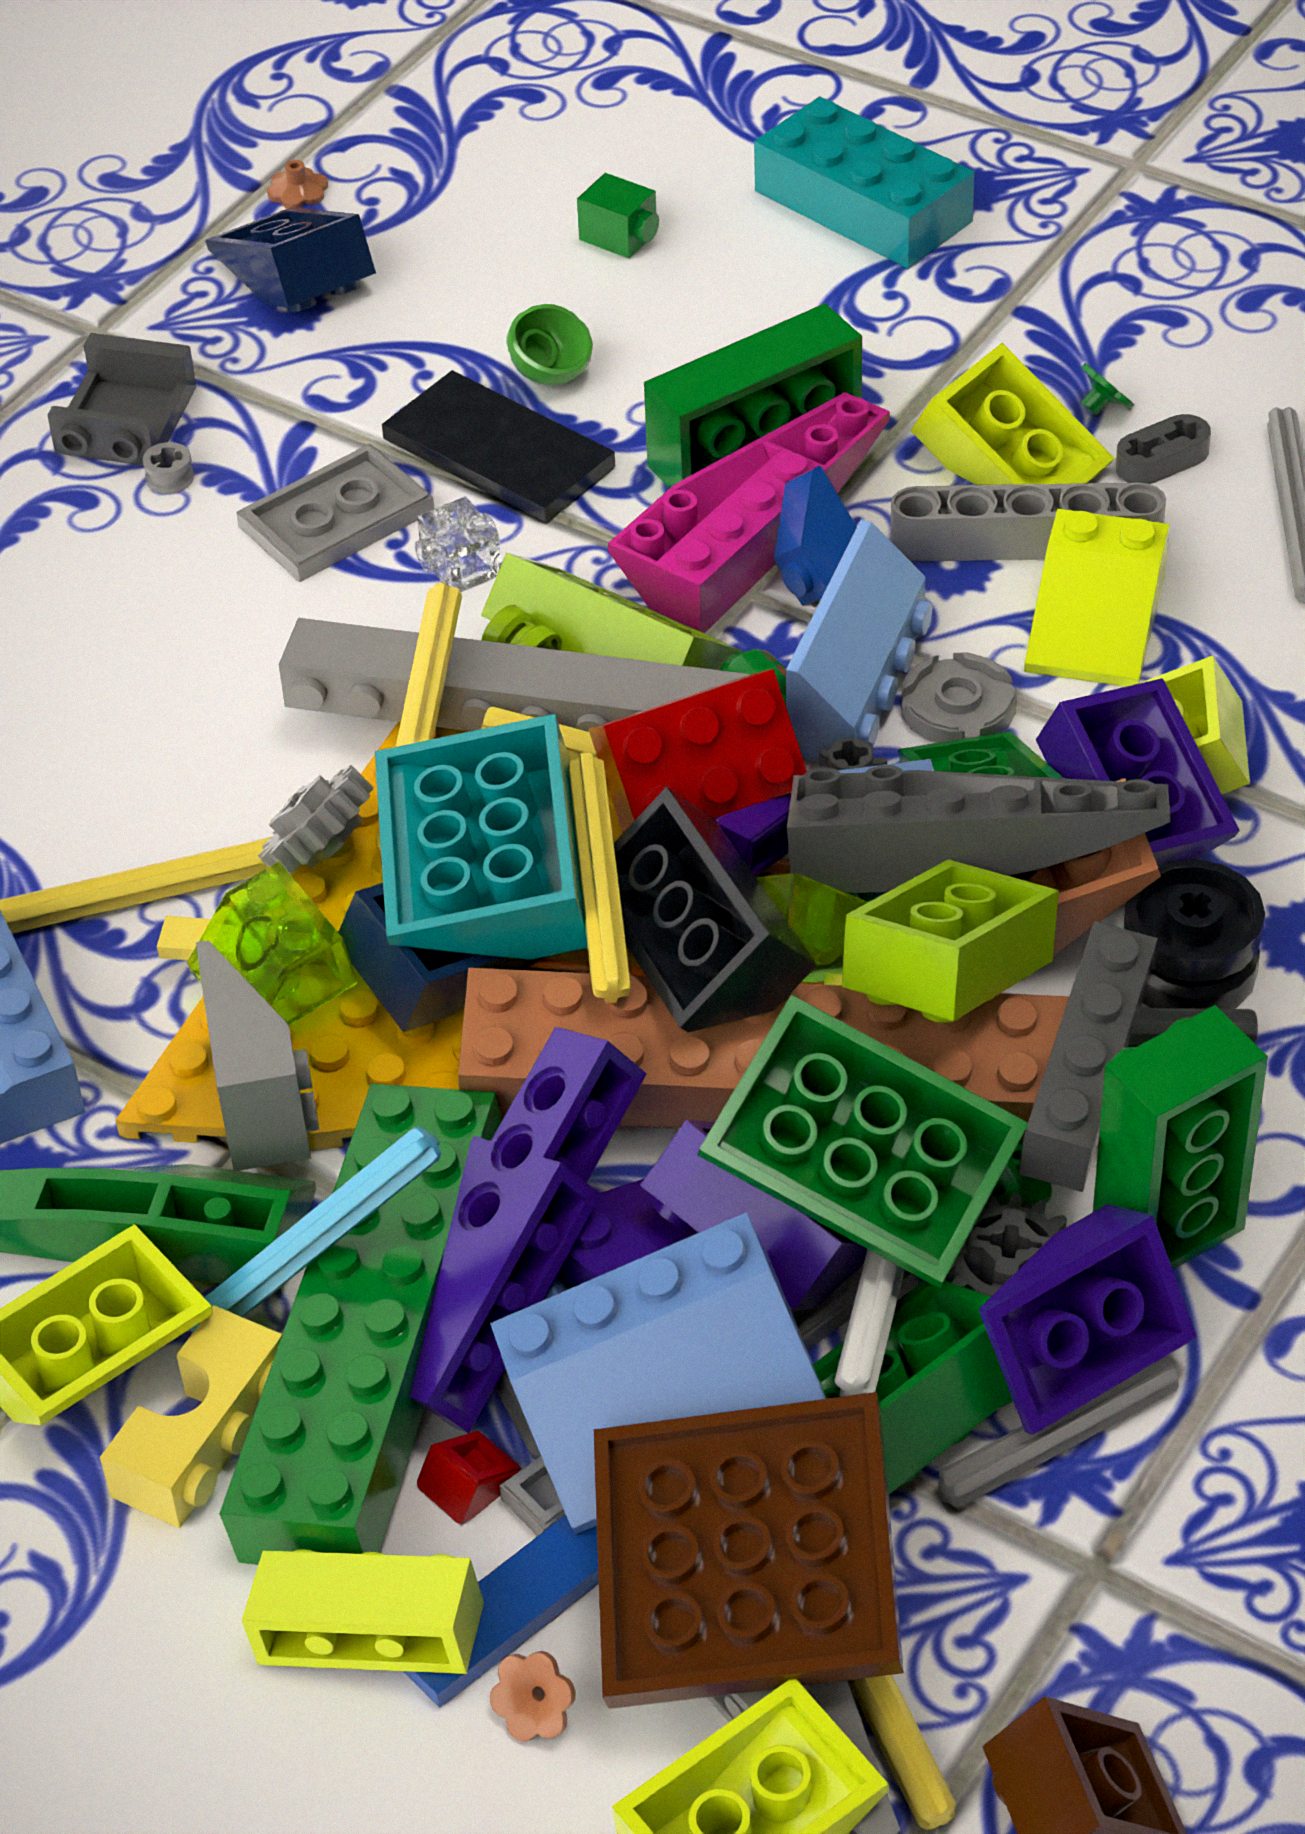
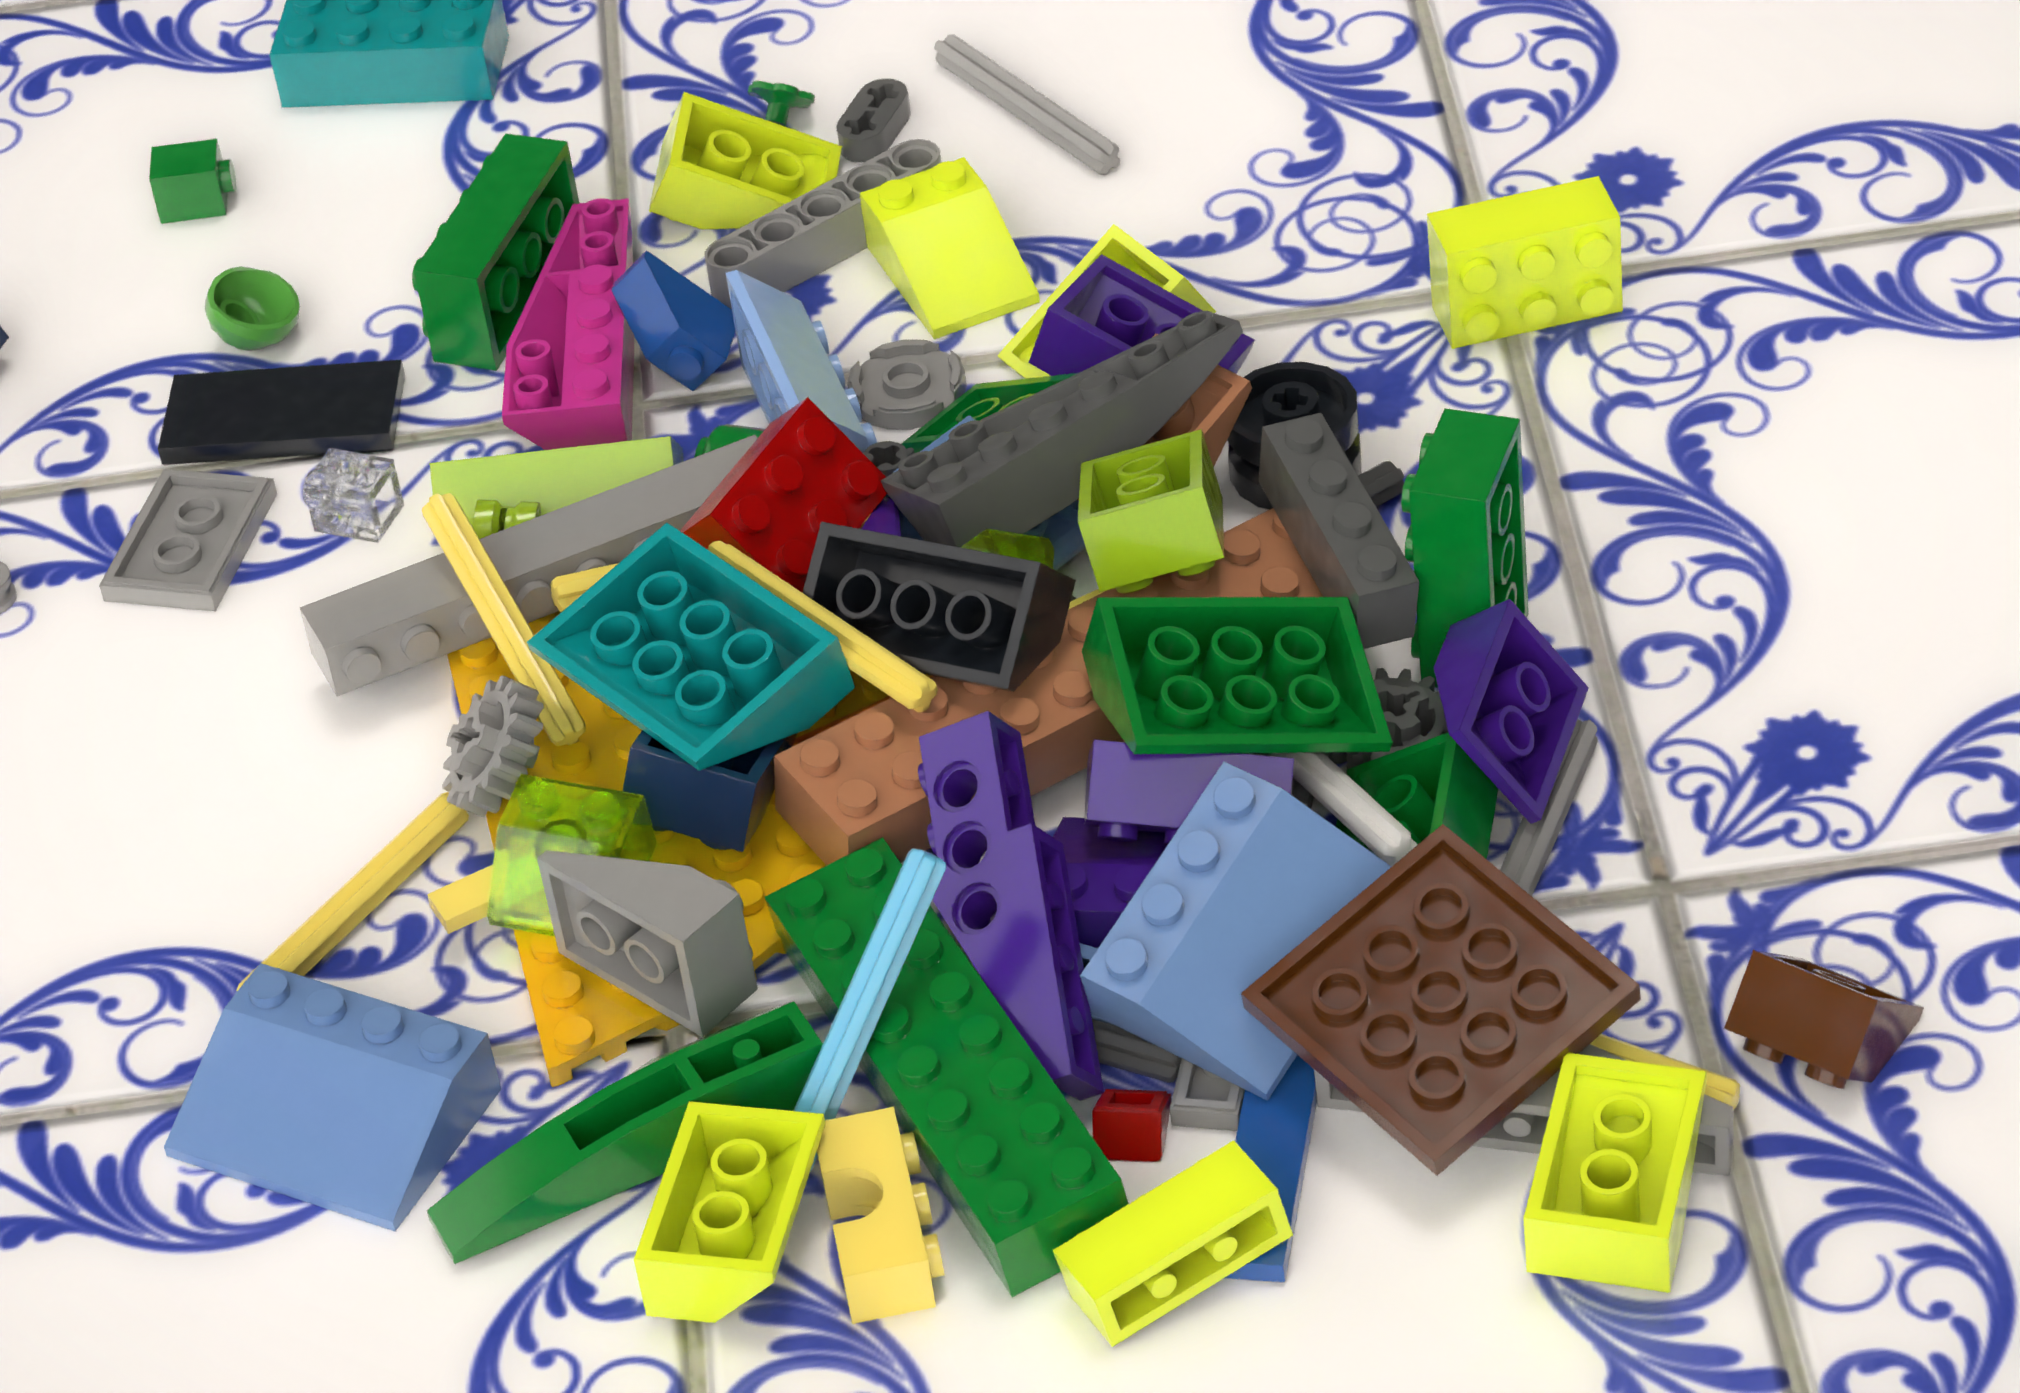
camera: 35 degrees left, 5 degrees down
nougat plant [490,1651,576,1742] -> none

